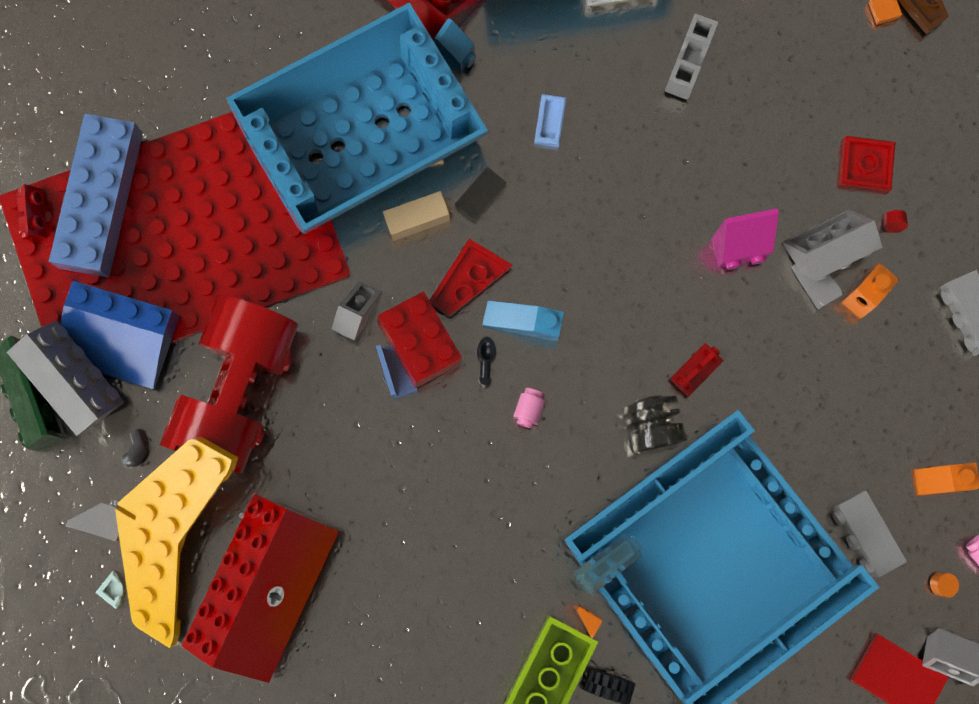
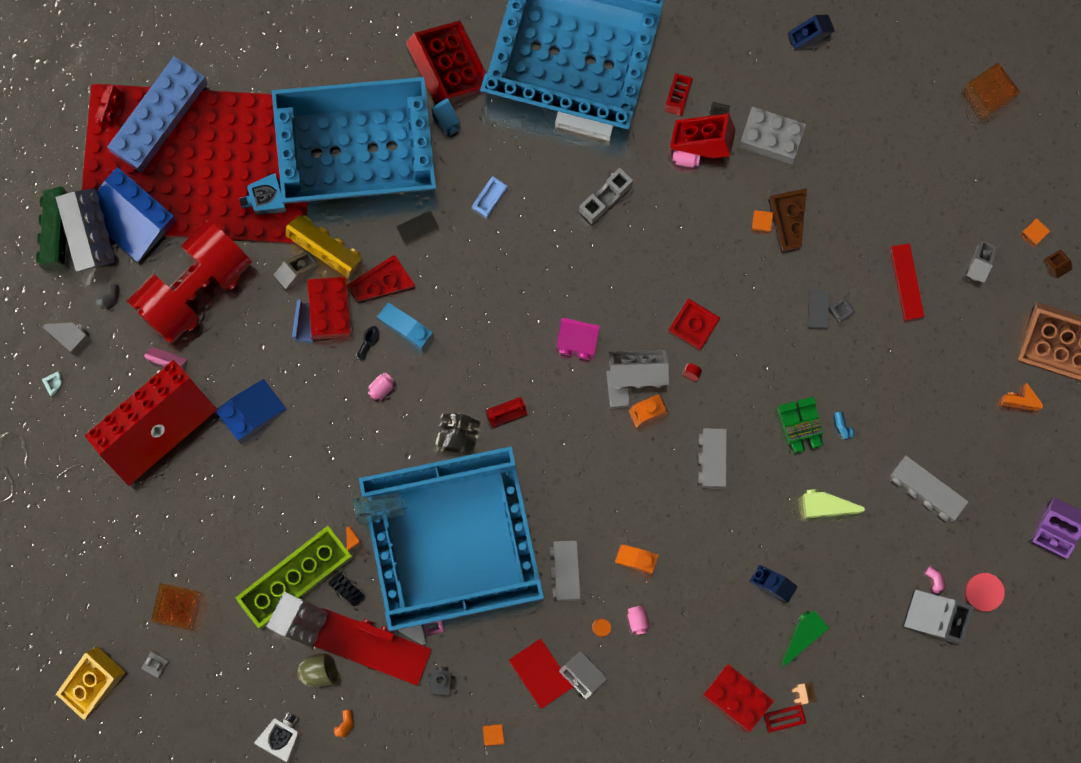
camera: 25 degrees right, 0 degrees up
yellow wing [115,437,238,648] -> none
tan brick [383,191,453,241] -> none
none -> bright pink slope [144,347,187,370]
none -> blue slope [216,379,286,444]
none -> dark azure torso [239,173,286,215]
none -> yellow slope [286,215,362,279]

